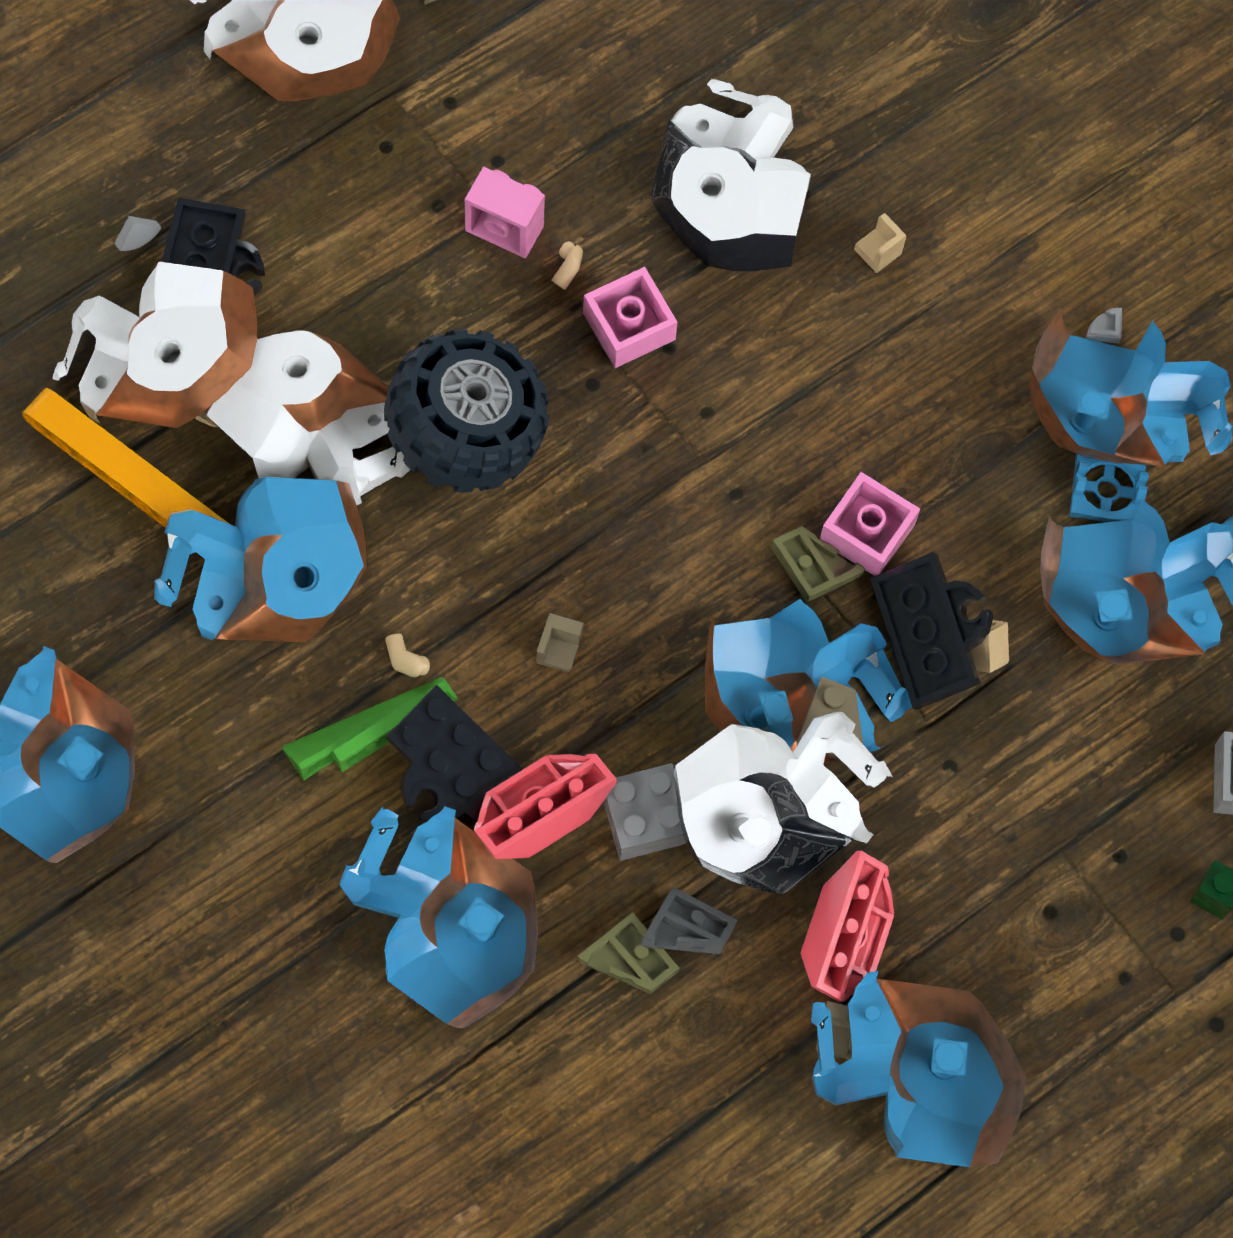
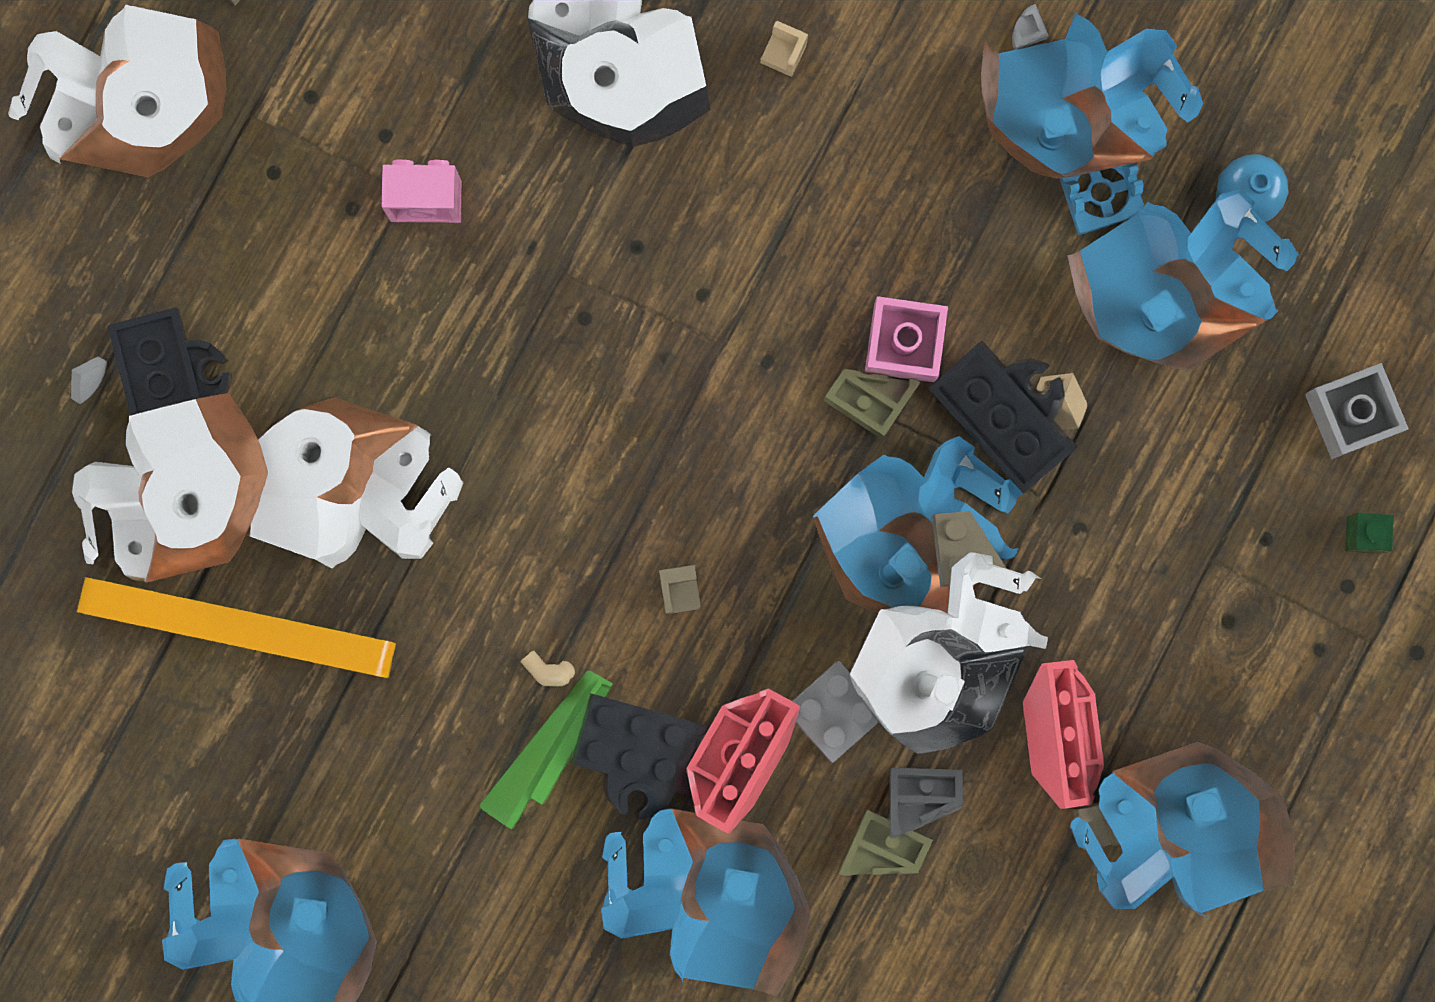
camera: 25 degrees left, 15 degrees up
dark azure piece [154,477,367,643] -> none
black wheel [384,329,550,493] -> none
tan arm [551,241,583,290] -> none
bright pink brick [583,267,678,368] -> none

